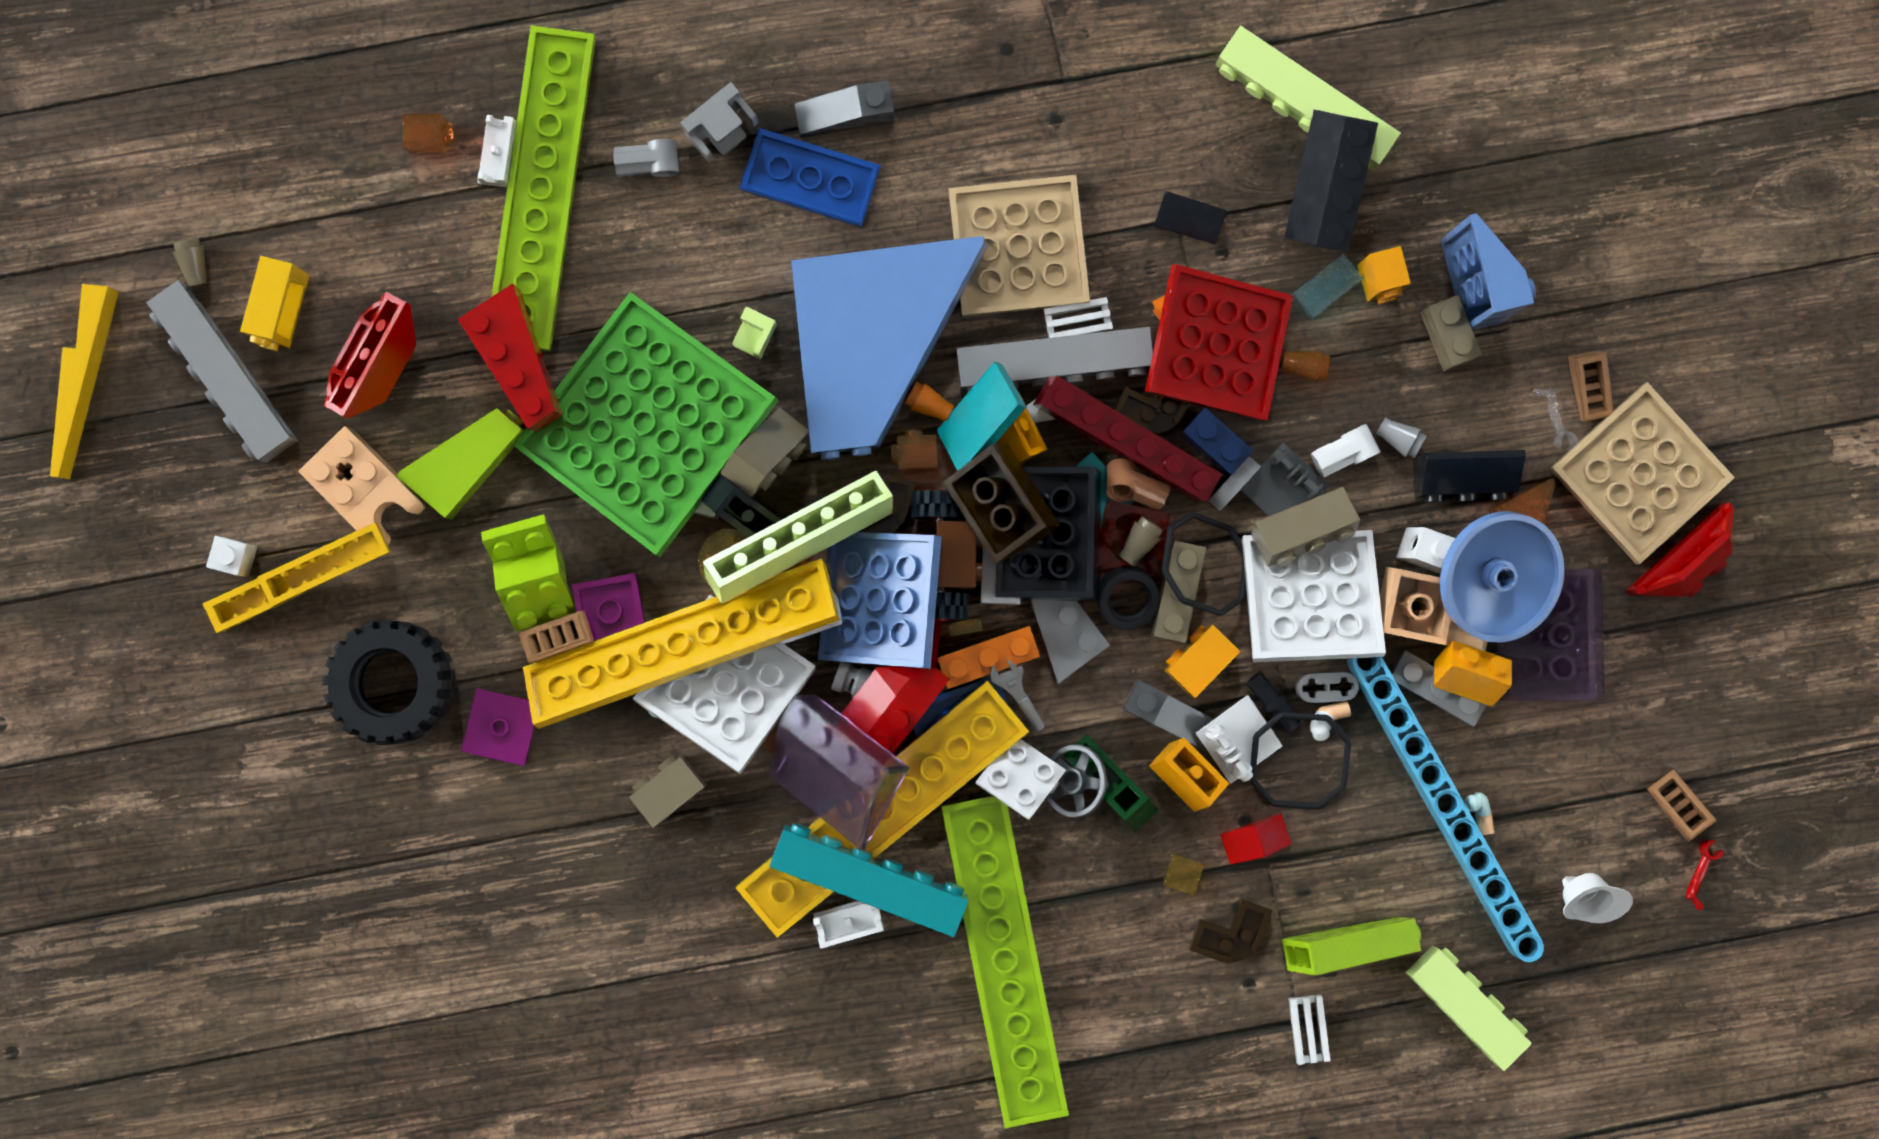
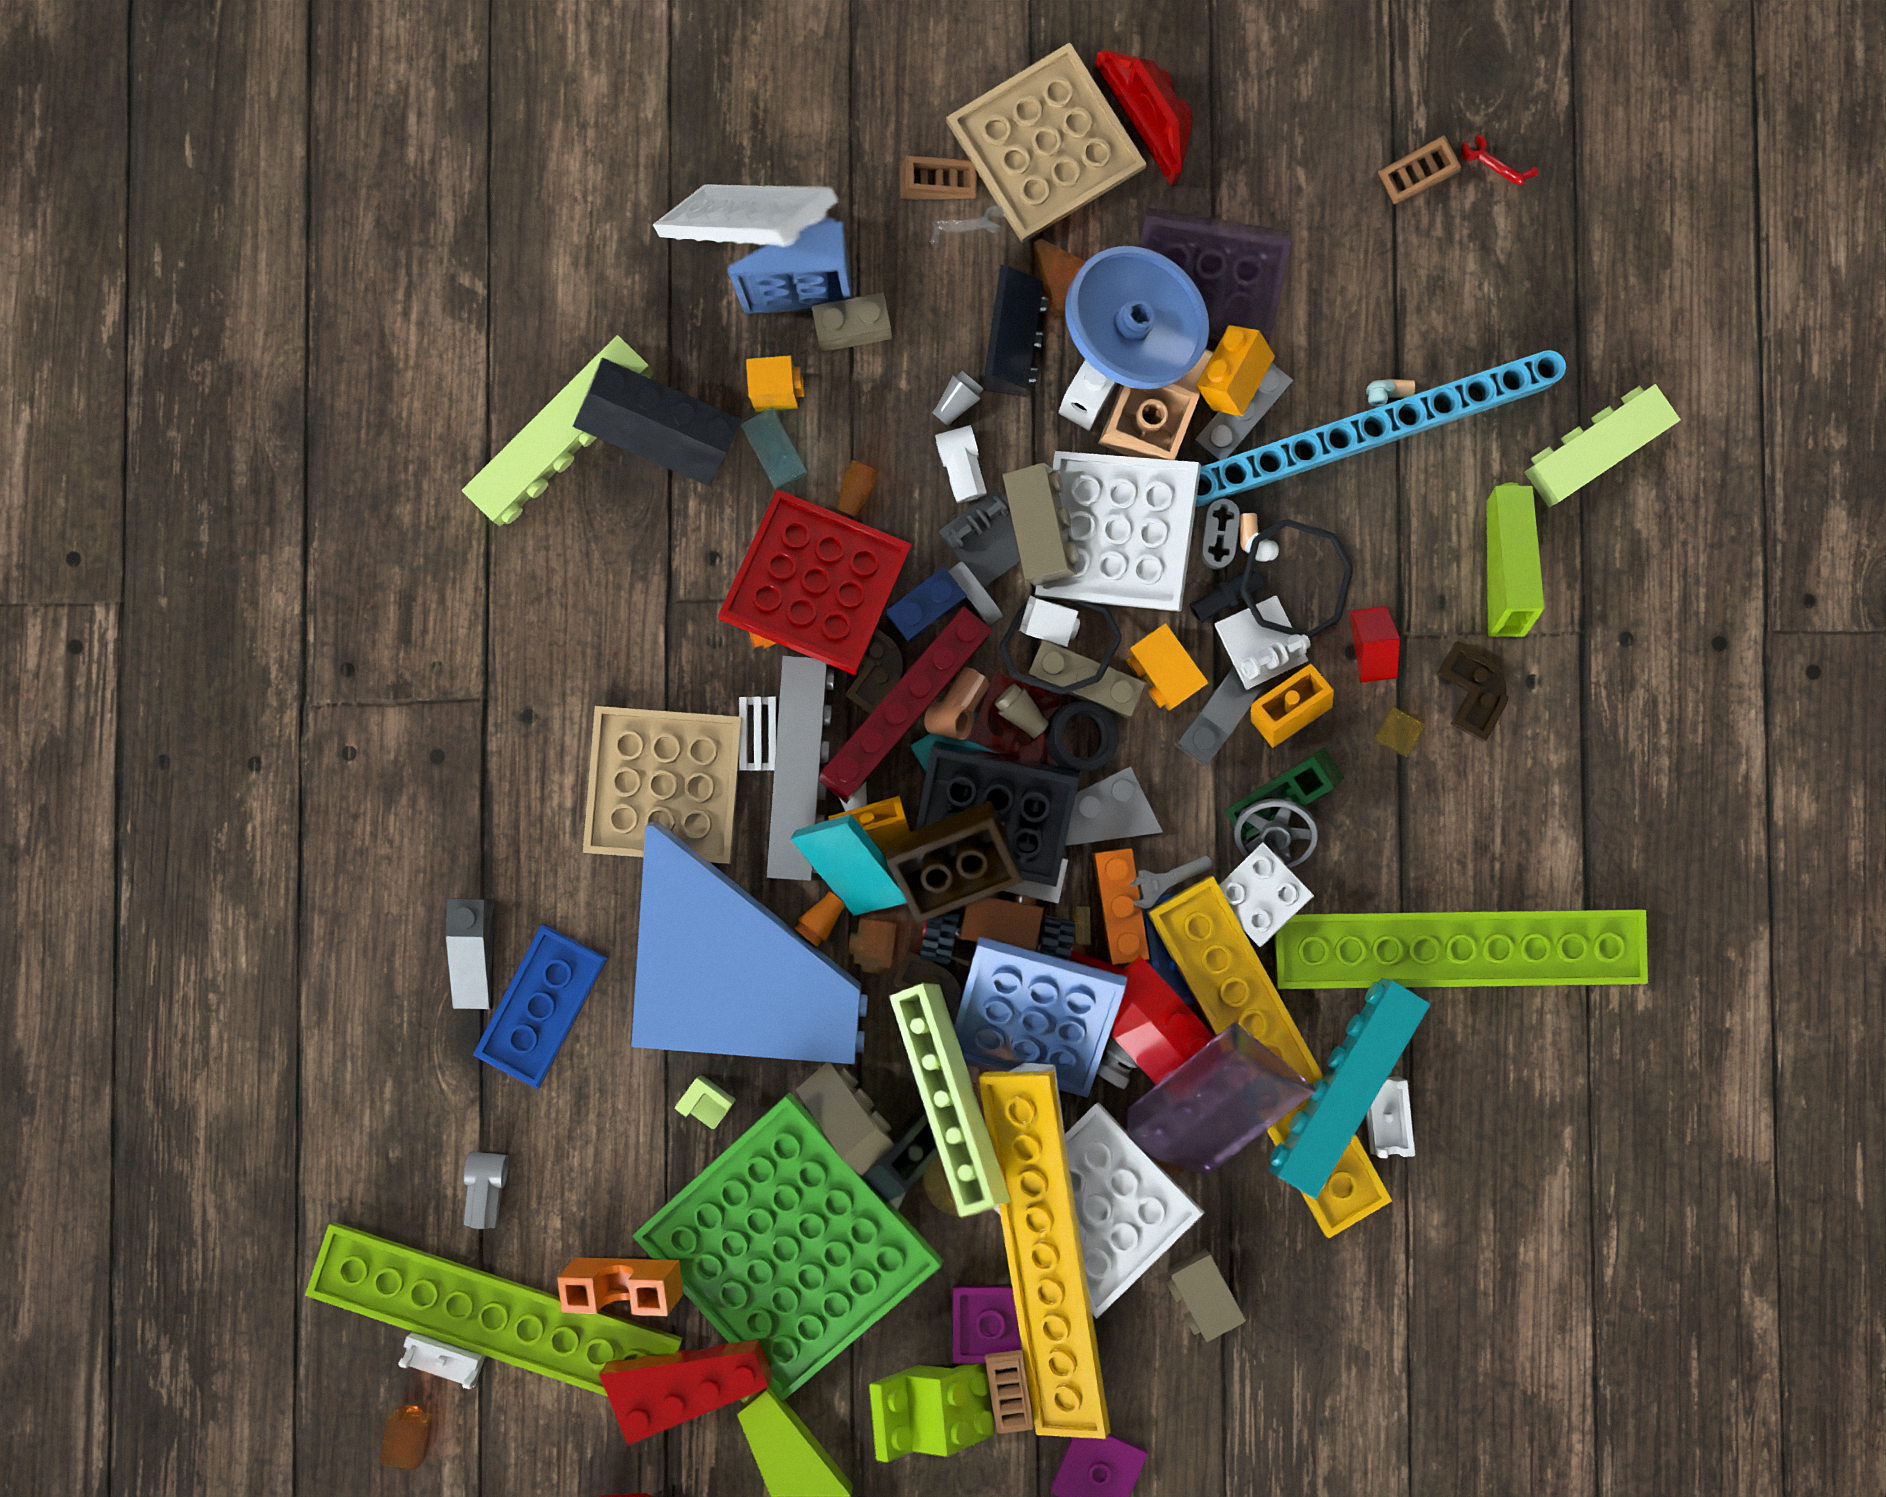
camera: 70 degrees left, 0 degrees up
light grey panel [680,82,759,163] -> none
black slope [1154,191,1227,245] -> none
white tile [1288,995,1330,1065] -> none
white piece [1562,873,1633,923] -> none
none -> orange arch [557,1257,683,1316]
none -> white plate [653,184,838,246]
none -> white brick [1019,596,1080,647]

